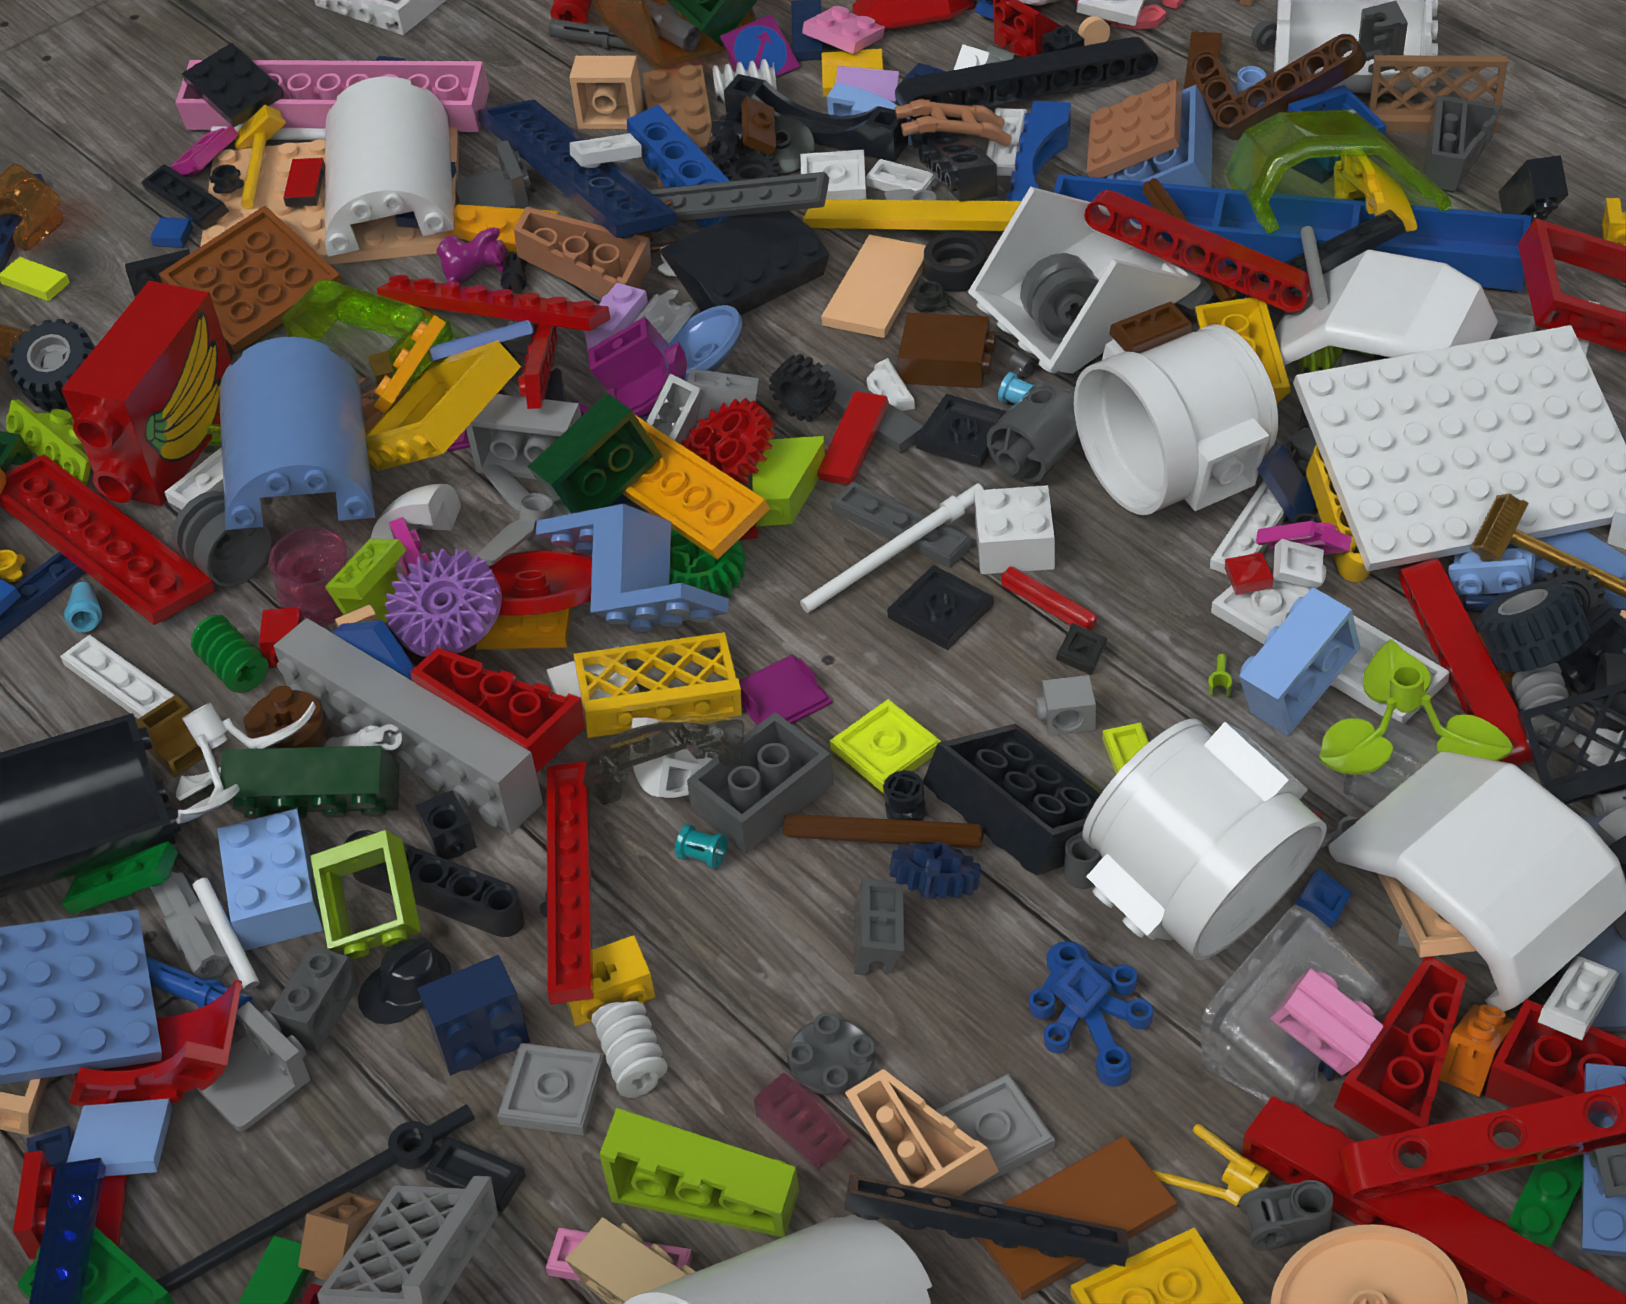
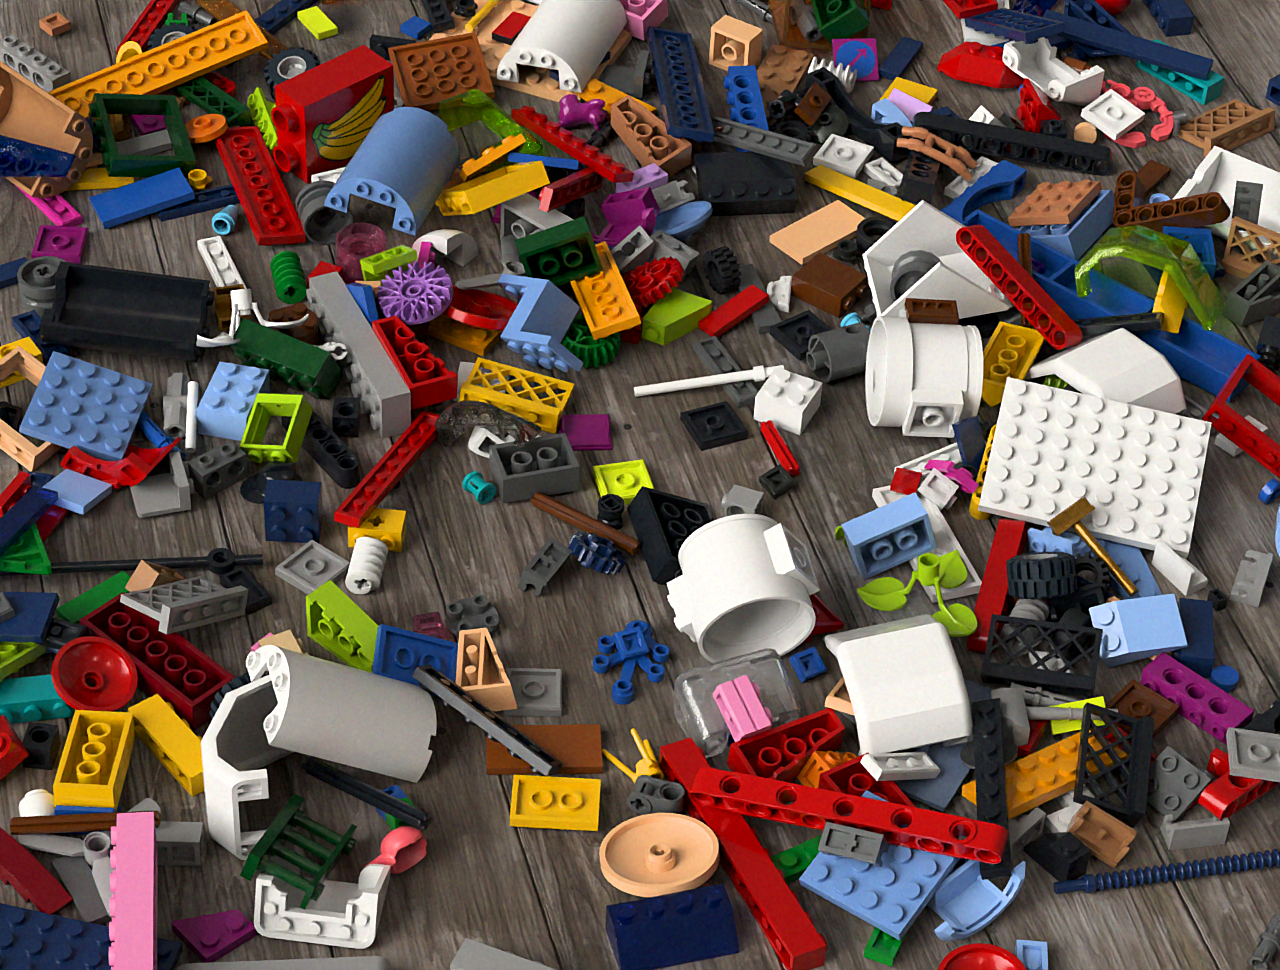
camera: 20 degrees right, 5 degrees down
green plate [62,841,178,915] -> none
white plate [570,133,642,168] -> none
bright pink plate [802,6,885,54] -> none
light grey bar [1300,226,1328,309] -> none
none -> blue plate [372,624,458,697]

